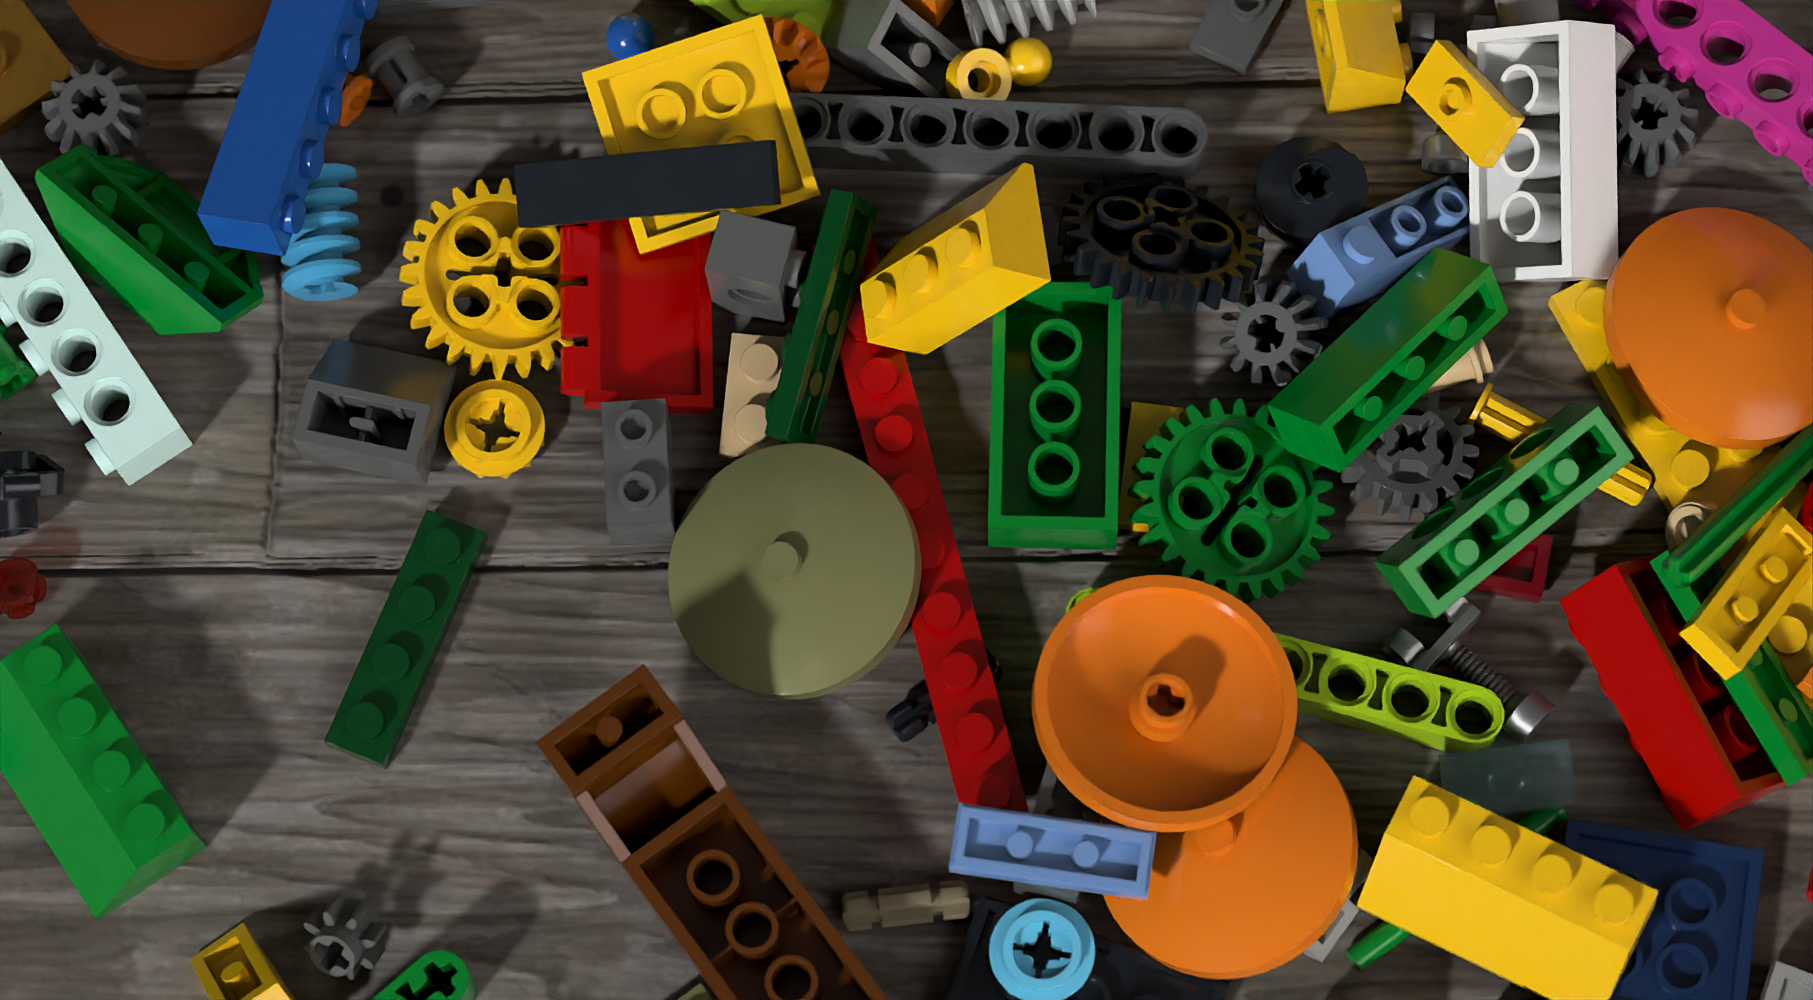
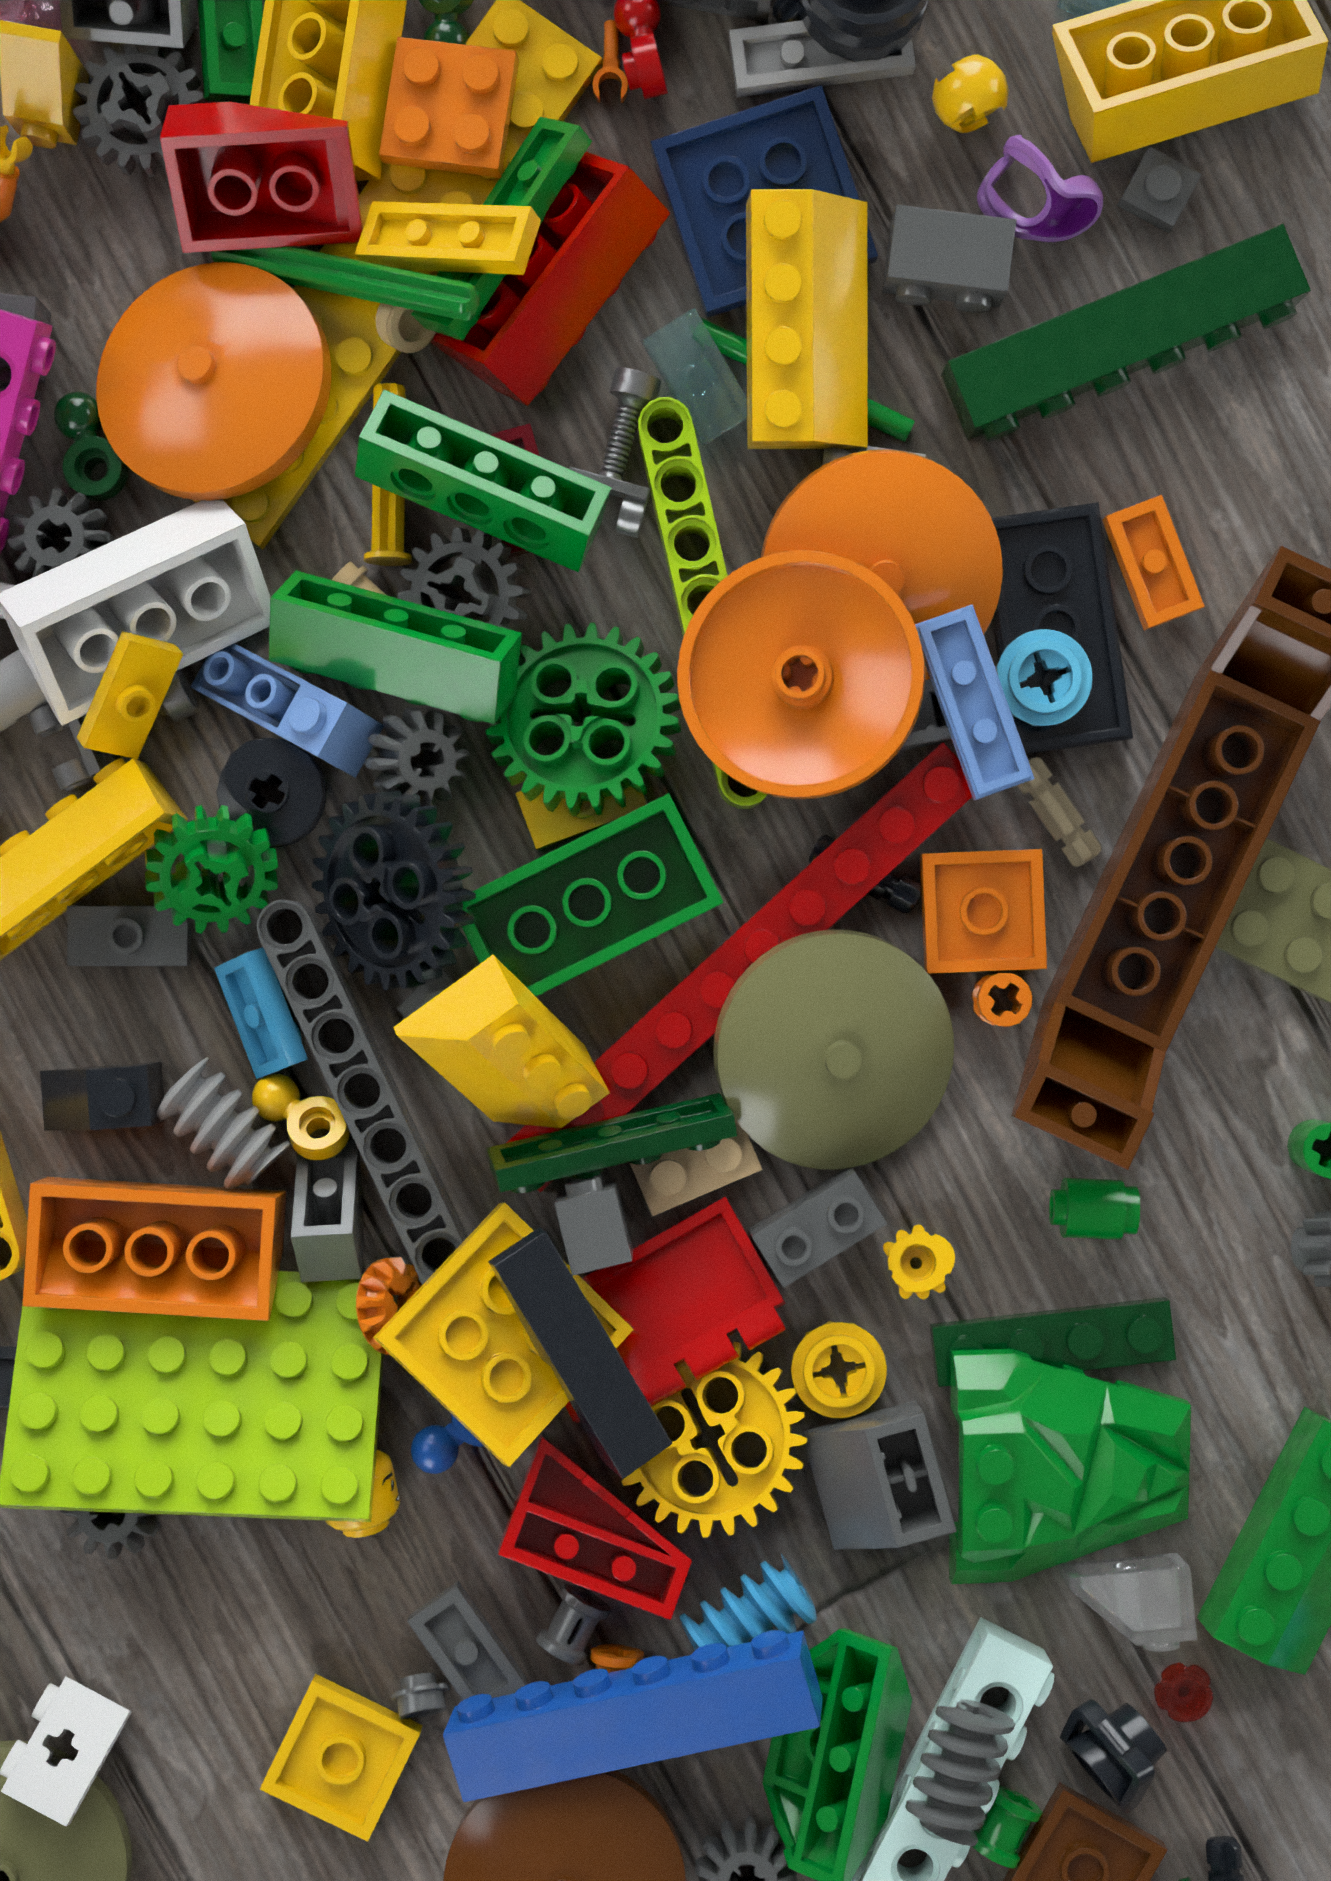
camera: 125 degrees left, 15 degrees up
none -> dark green plate [54,392,129,501]
none -> green gear [145,805,279,934]
none -> dark azure plate [214,947,308,1079]
none -> red wedge [498,1435,692,1620]
none -> yellow animal [883,1224,955,1300]
none -> dark grey piece [905,1700,1015,1846]
none -> orange plate [920,849,1047,974]
none -> green wedge [949,1349,1191,1584]
none -> orange bush [971,973,1032,1027]
none -> green brick [1049,1177,1140,1240]
none -> clear slope [1060,1553,1197,1652]

